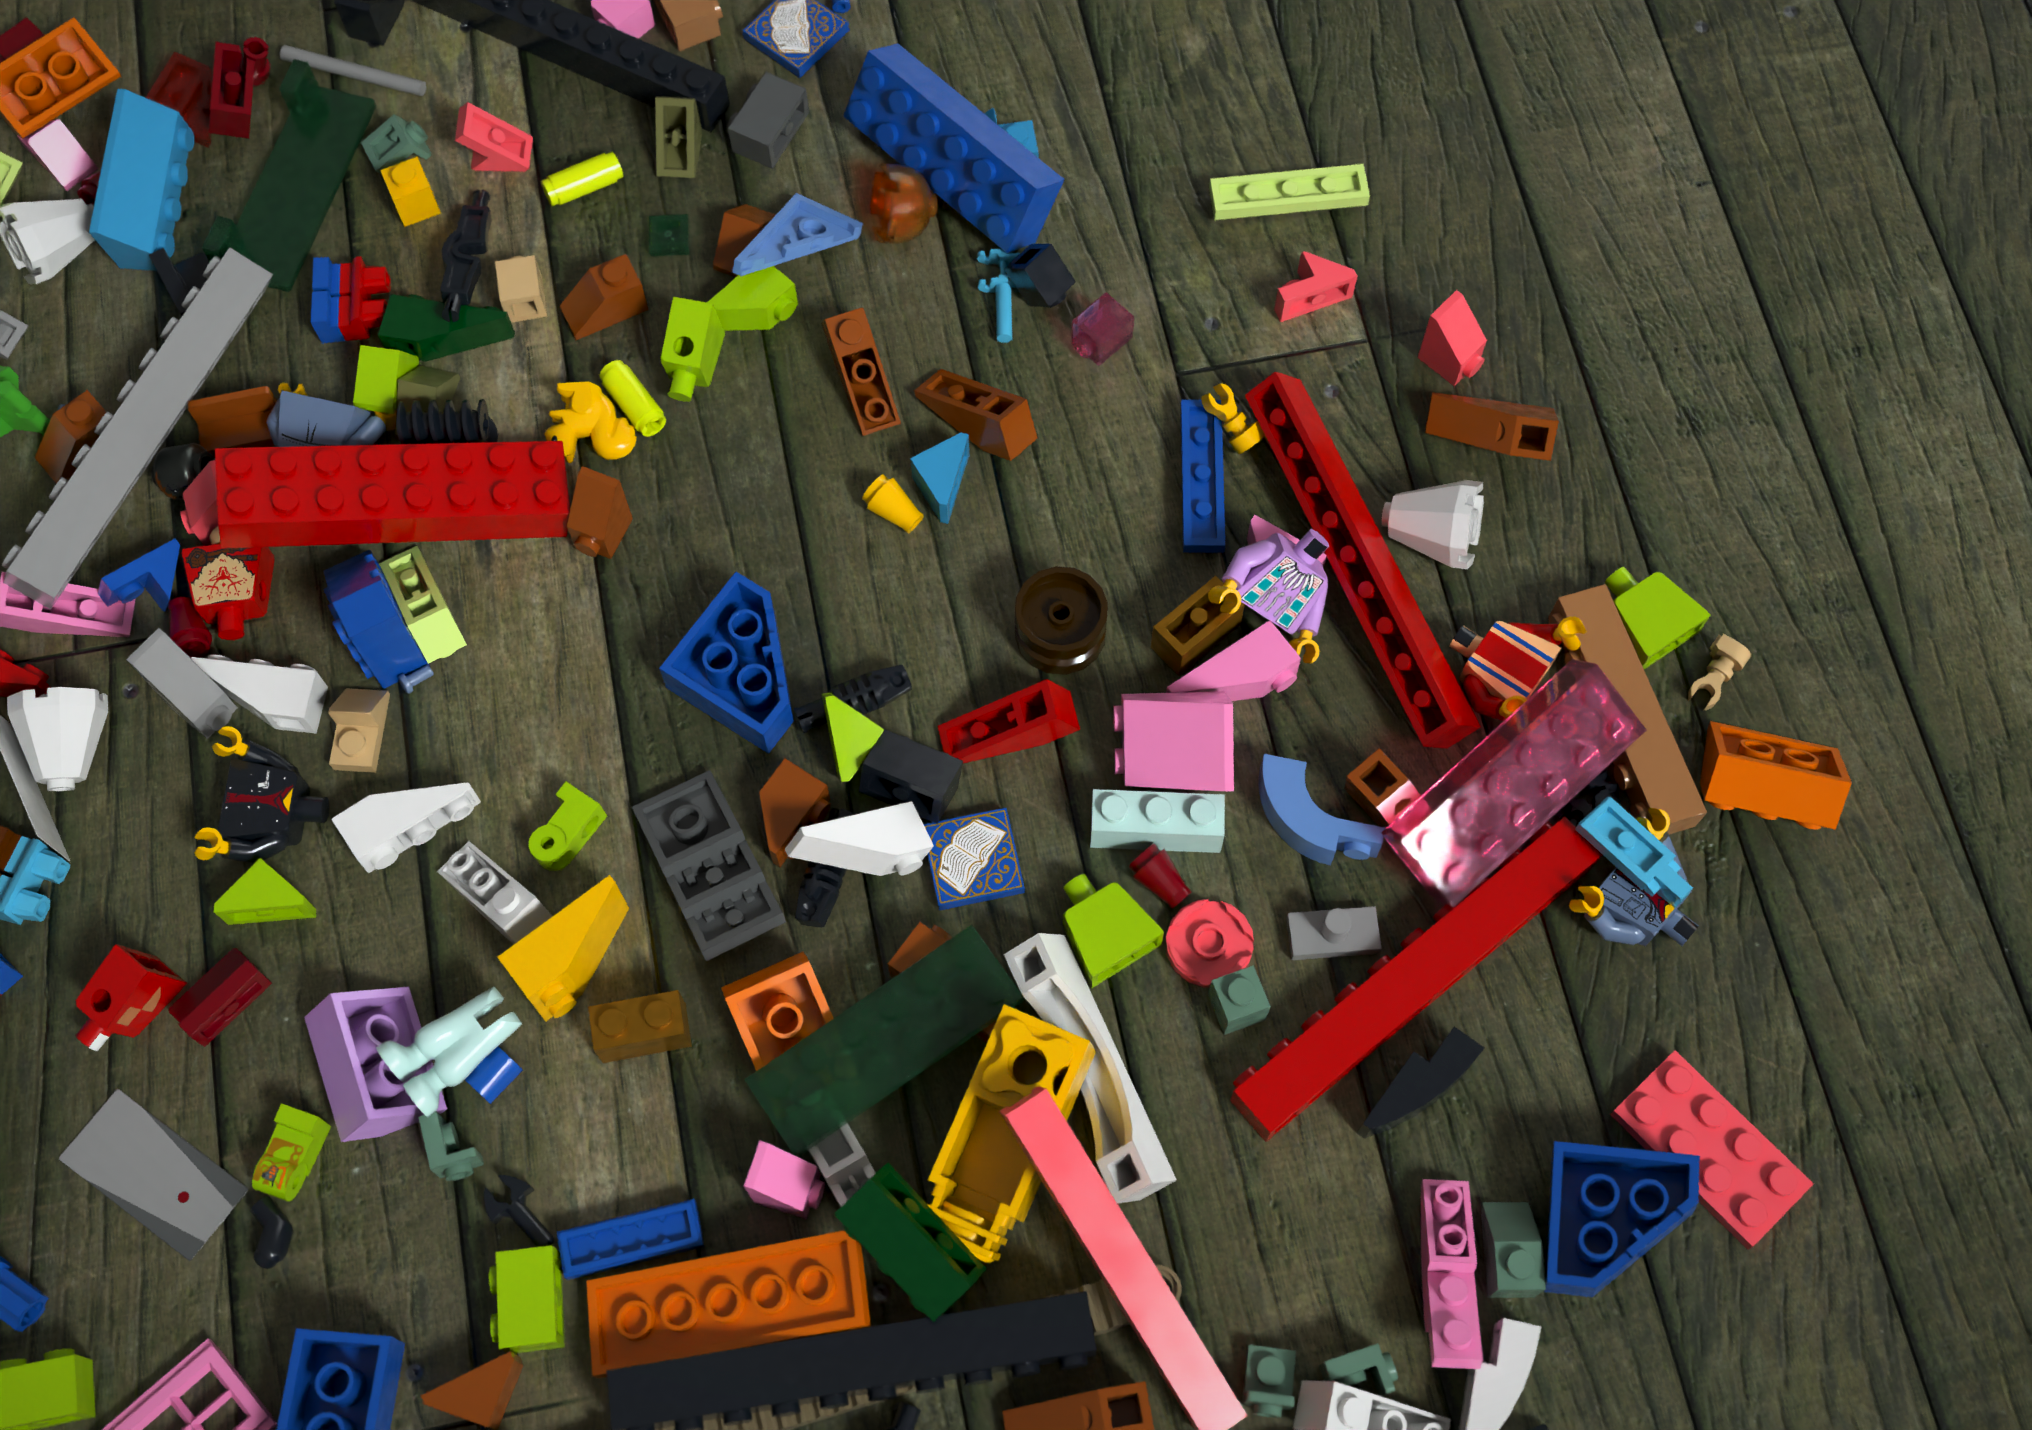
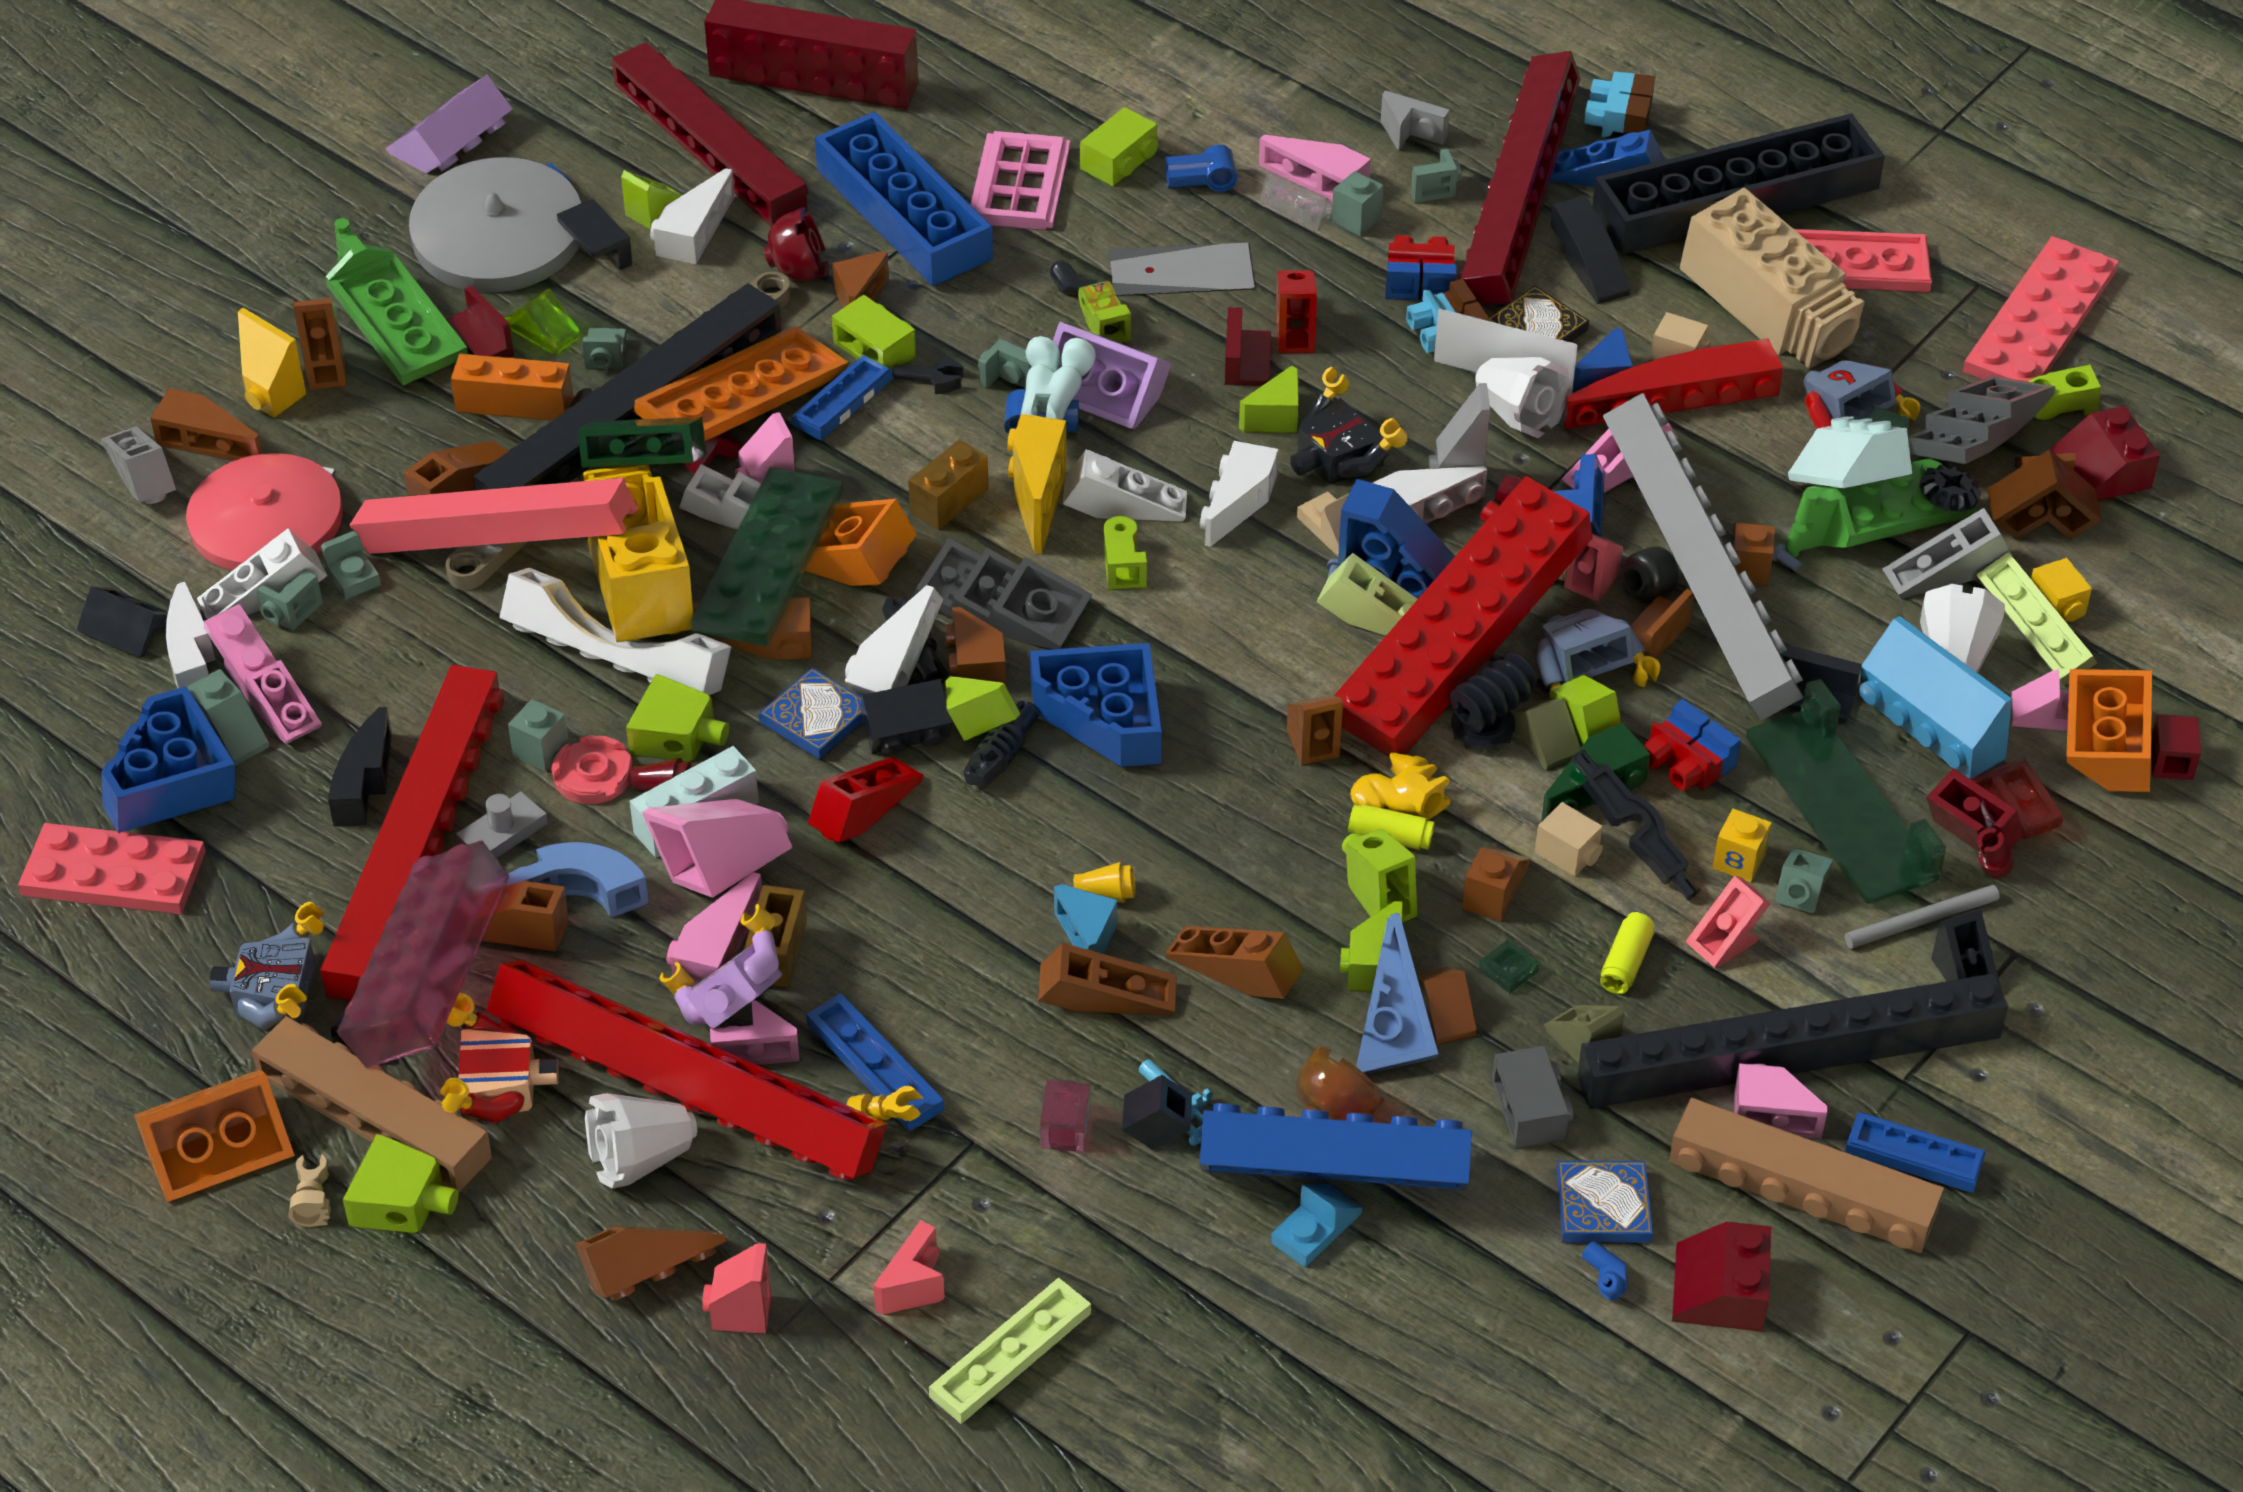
camera: 140 degrees right, 20 degrees down
dark brown wheel [1015,566,1108,675] -> none
medium azure hinge [1575,796,1693,908] -> none

